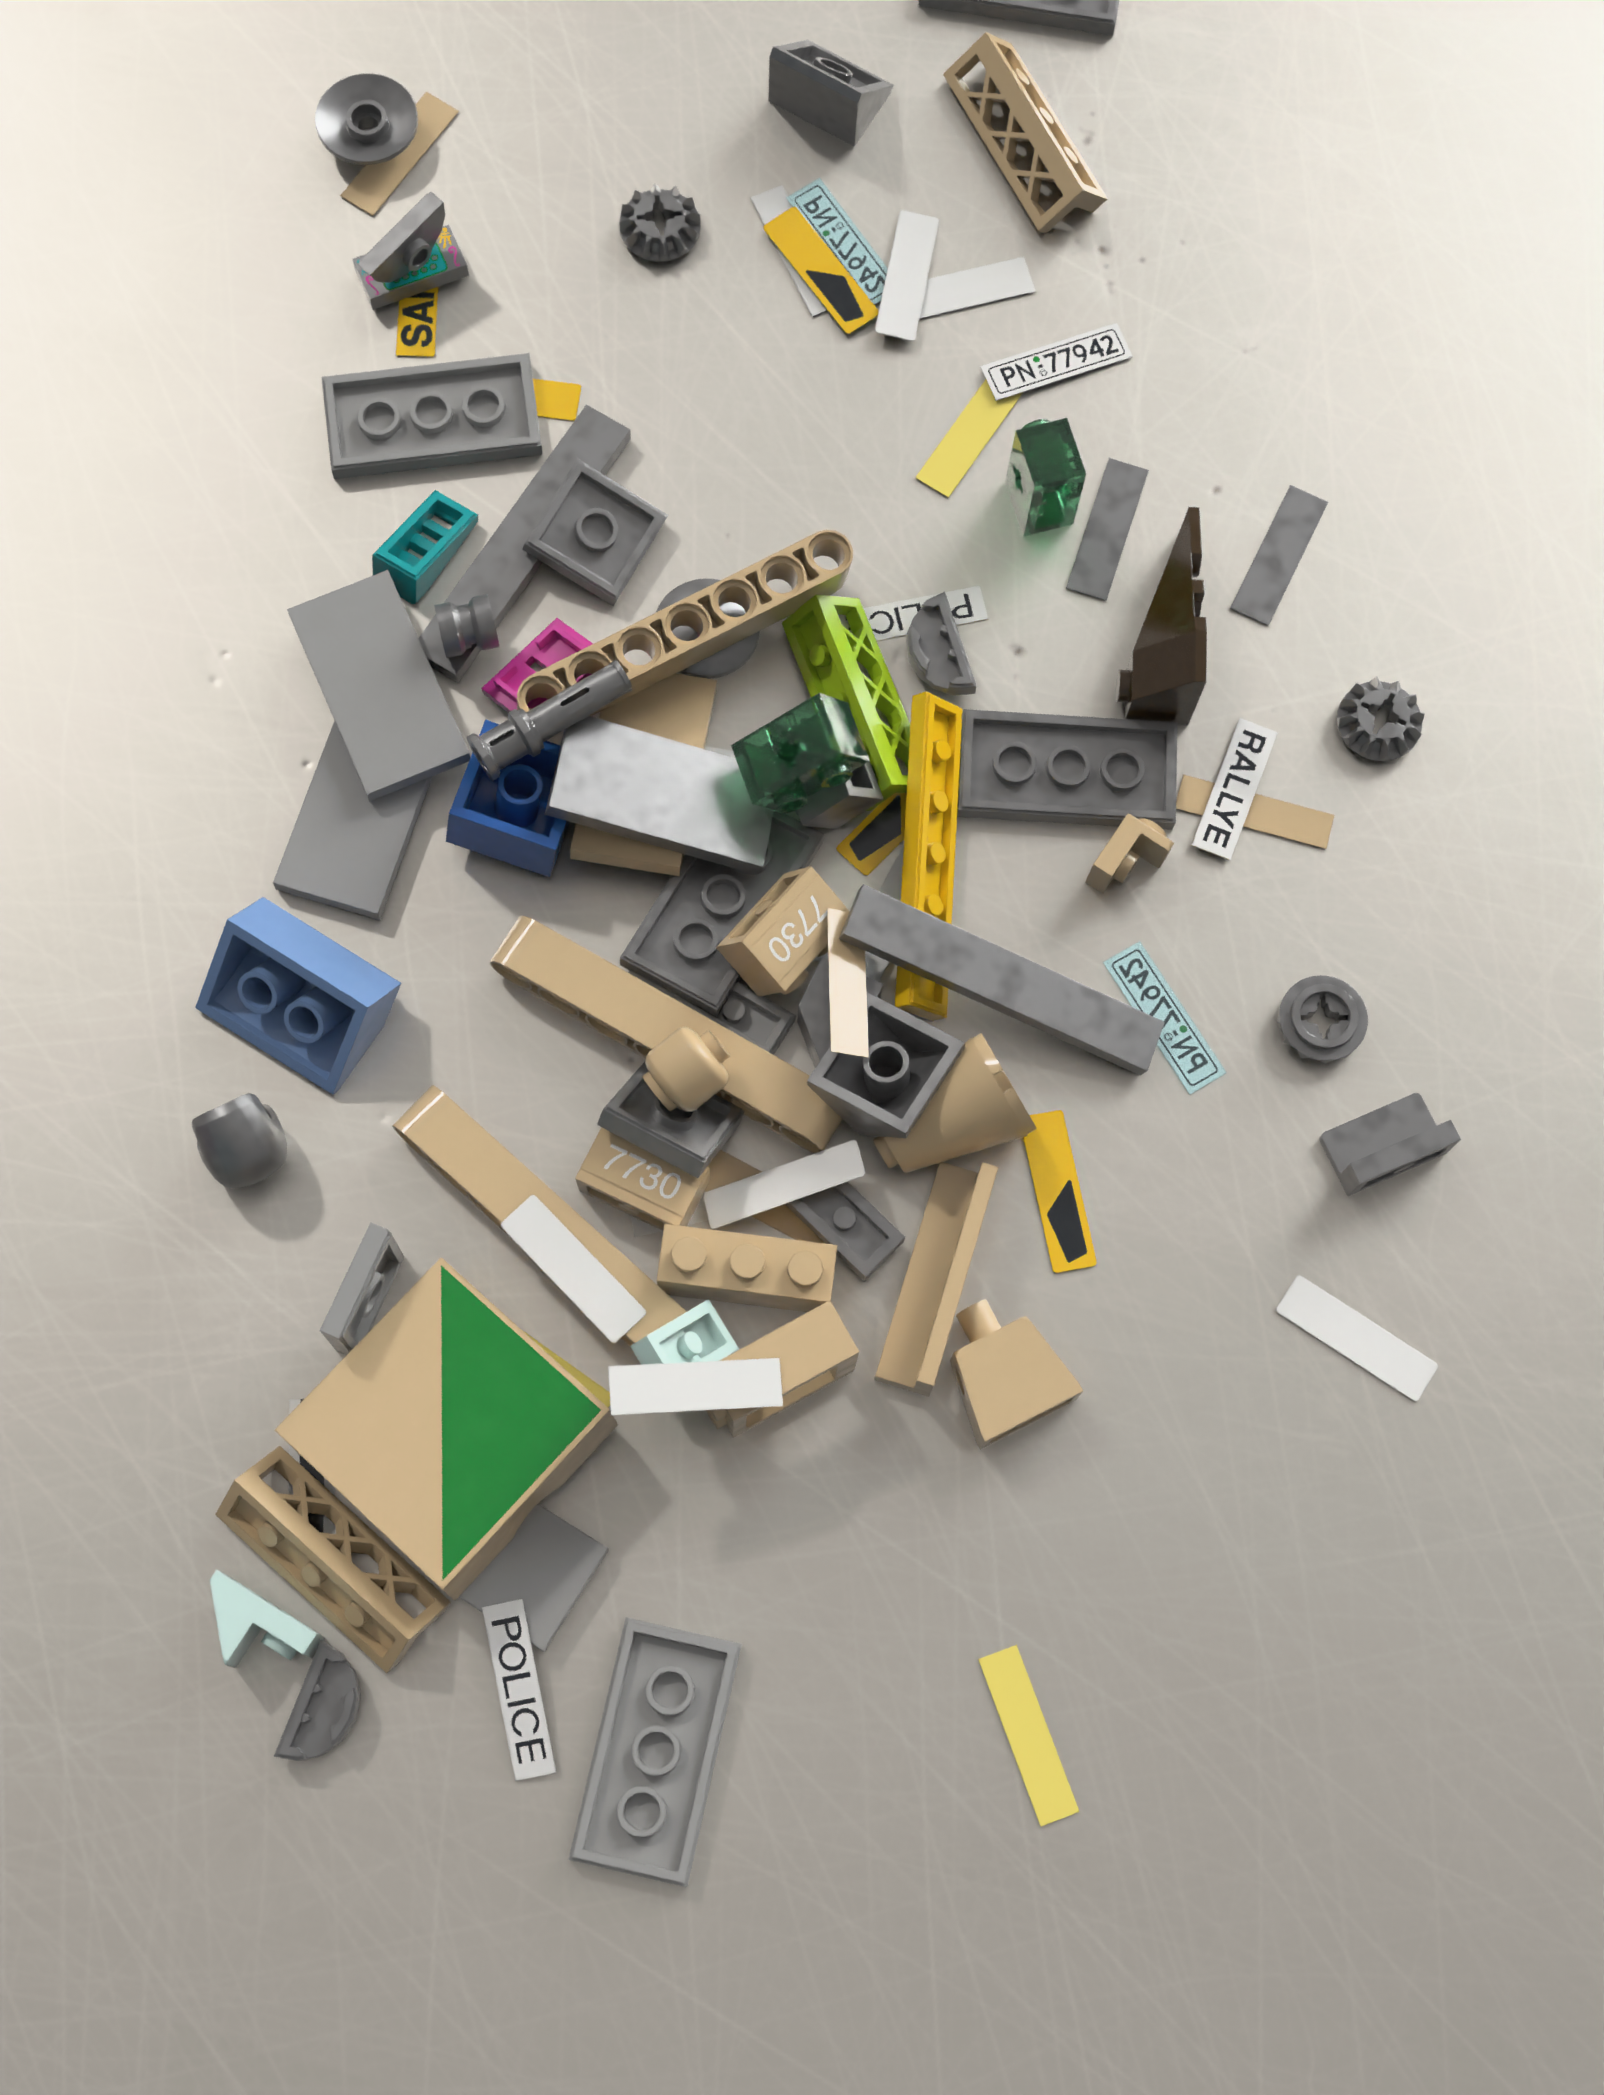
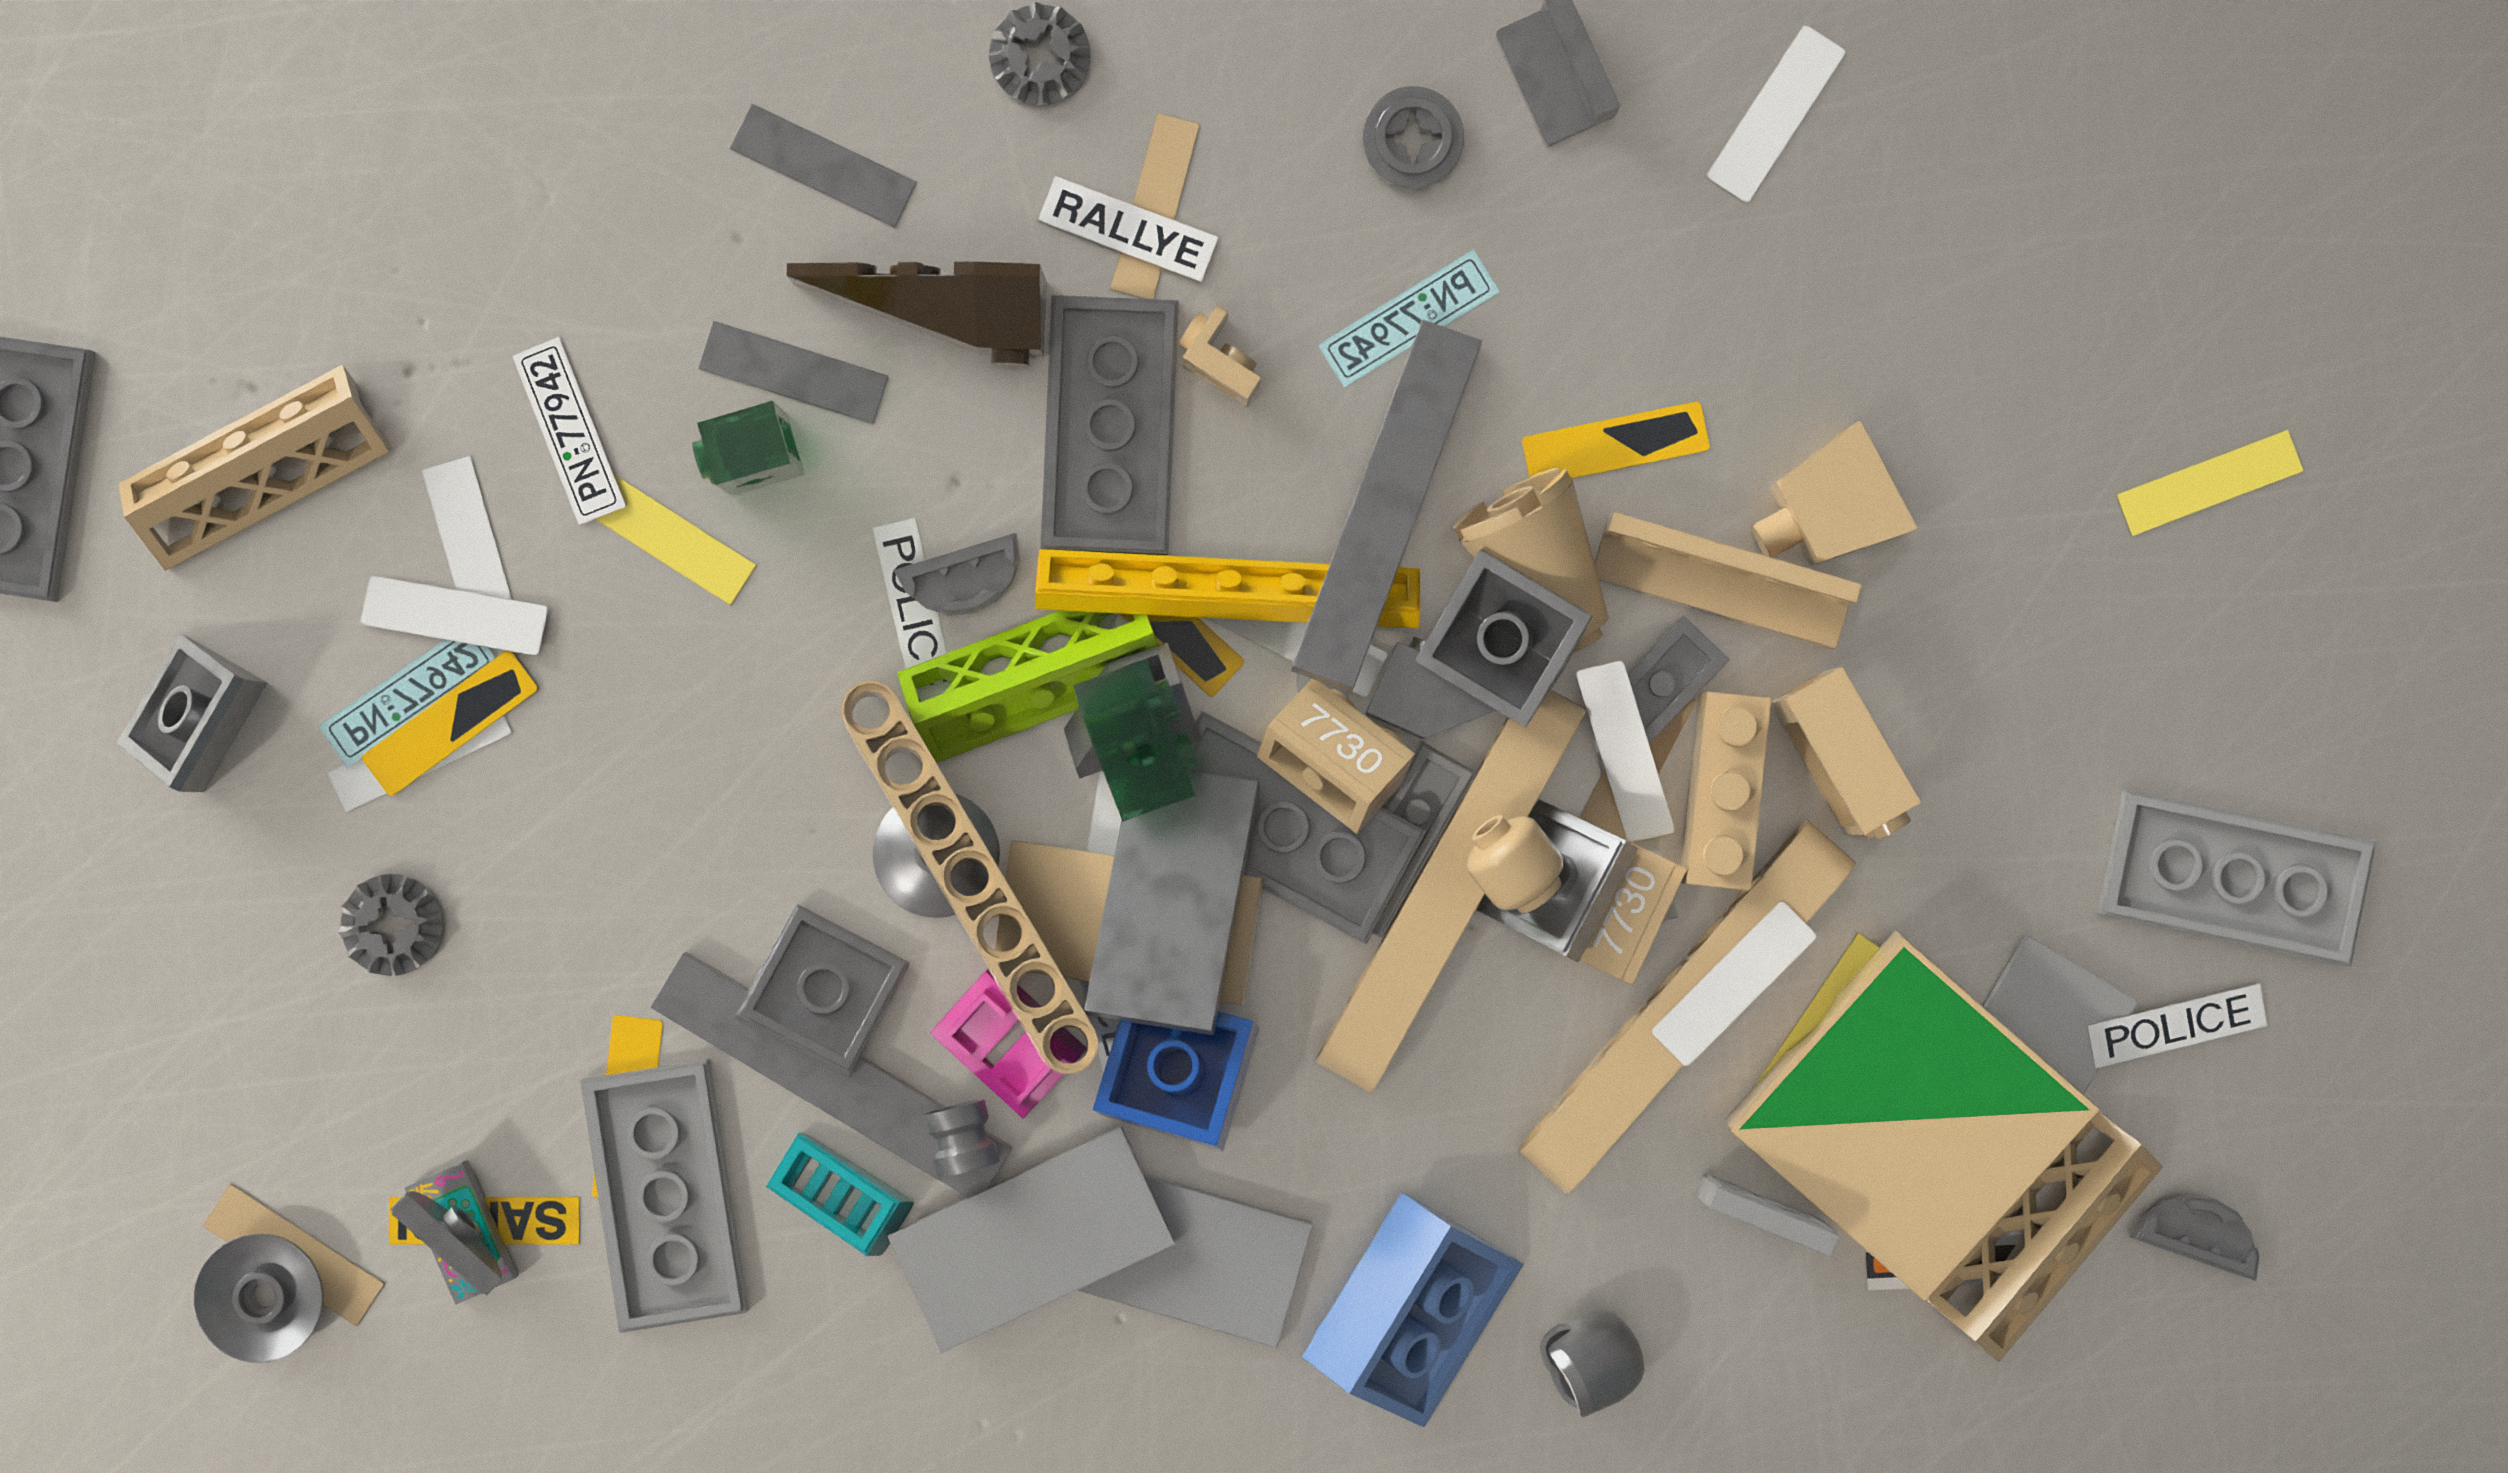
camera: 85 degrees left, 15 degrees up
light aqua slope [210,1570,325,1668] -> none
flat silver pin [467,660,632,781] -> none
white sticker [608,1358,783,1415] -> none
light aqua slope [631,1299,739,1365] -> none
sticker [827,908,869,1058] -> none

